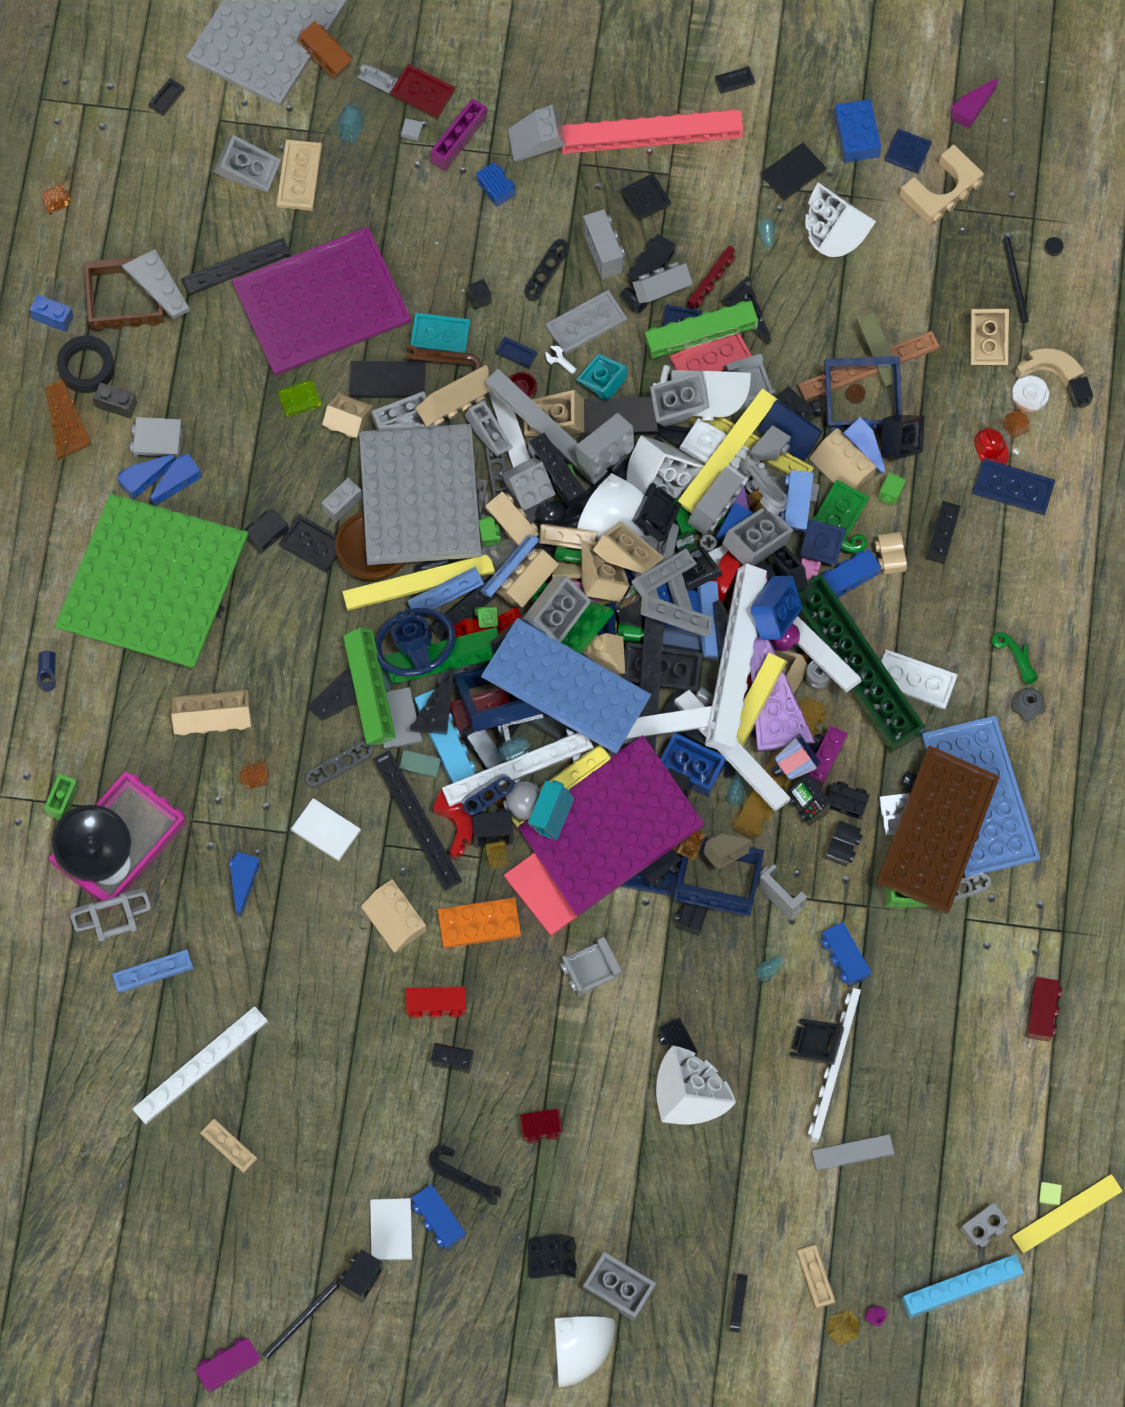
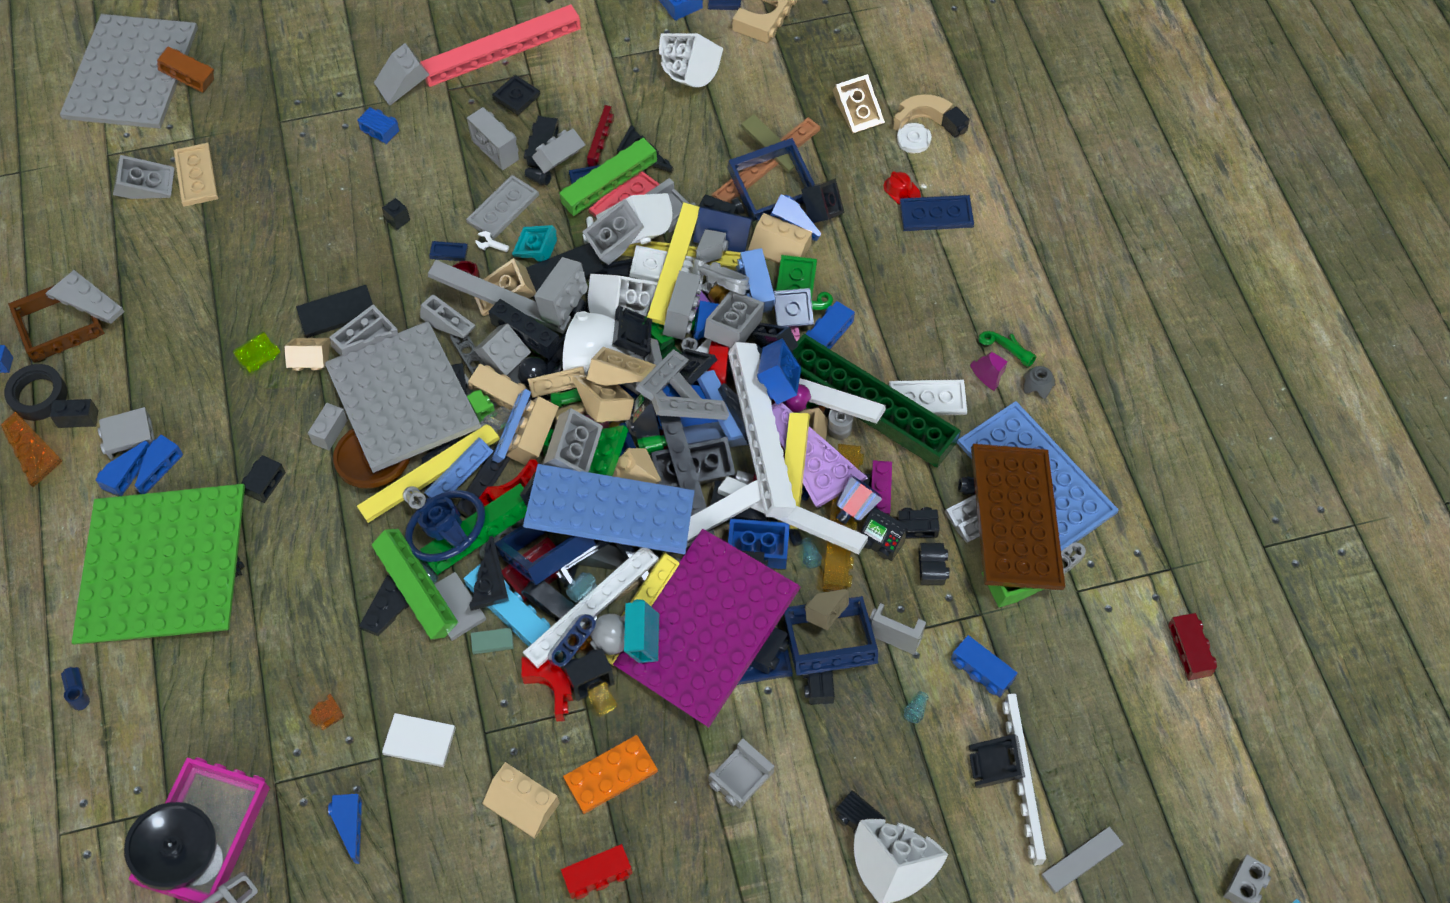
camera: 20 degrees left, 10 degrees down
bright green brick [44,774,79,820] -> none
black tile [148,78,185,116] -> none
tan slope [171,690,251,735] -> none
black tile [182,237,291,296] -> none
magenta plate [232,227,411,376] -> none
black tile [279,514,337,574] -> none
dark grey beam [305,741,373,789] -> none
clear light blue brick [337,103,363,144] -> none
light grey hinge [358,64,398,94] -> none
black plate [373,750,463,892] -> none
dark red plate [390,64,456,119] -> none
light grey tile [401,118,423,141] -> none
reddish brown piece [405,345,481,378] -> none
teal plate [410,313,470,353] -> none
tan slope [415,365,490,427] -> none
magenta brick [430,98,487,171] -> none
bright green bracket [474,606,498,628] -> none
white tile [488,389,530,468] -> none
coral tile [504,853,580,936] -> none
black beam [525,239,569,301] -> none
clear orange brick [677,829,706,860] -> none
clear light blue cone [757,219,775,248] -> none
black tile [761,143,826,201] -> none
reddish brown tile [846,384,865,404] -> none
tan brick [874,532,907,575] -> none
bright green brick [879,472,906,506] -> none
black brick [926,501,961,564] -> none
black piece [1003,238,1029,323] -> none
clear orange brick [1004,409,1030,439] -> none
light yellow tile [1011,1174,1123,1254] -> none
yellowish green tile [1039,1182,1062,1206] -> none
black tile [1044,237,1064,256] -> none
none -> light grey bush [403,486,426,509]
none -> magenta slope [970,352,1008,391]

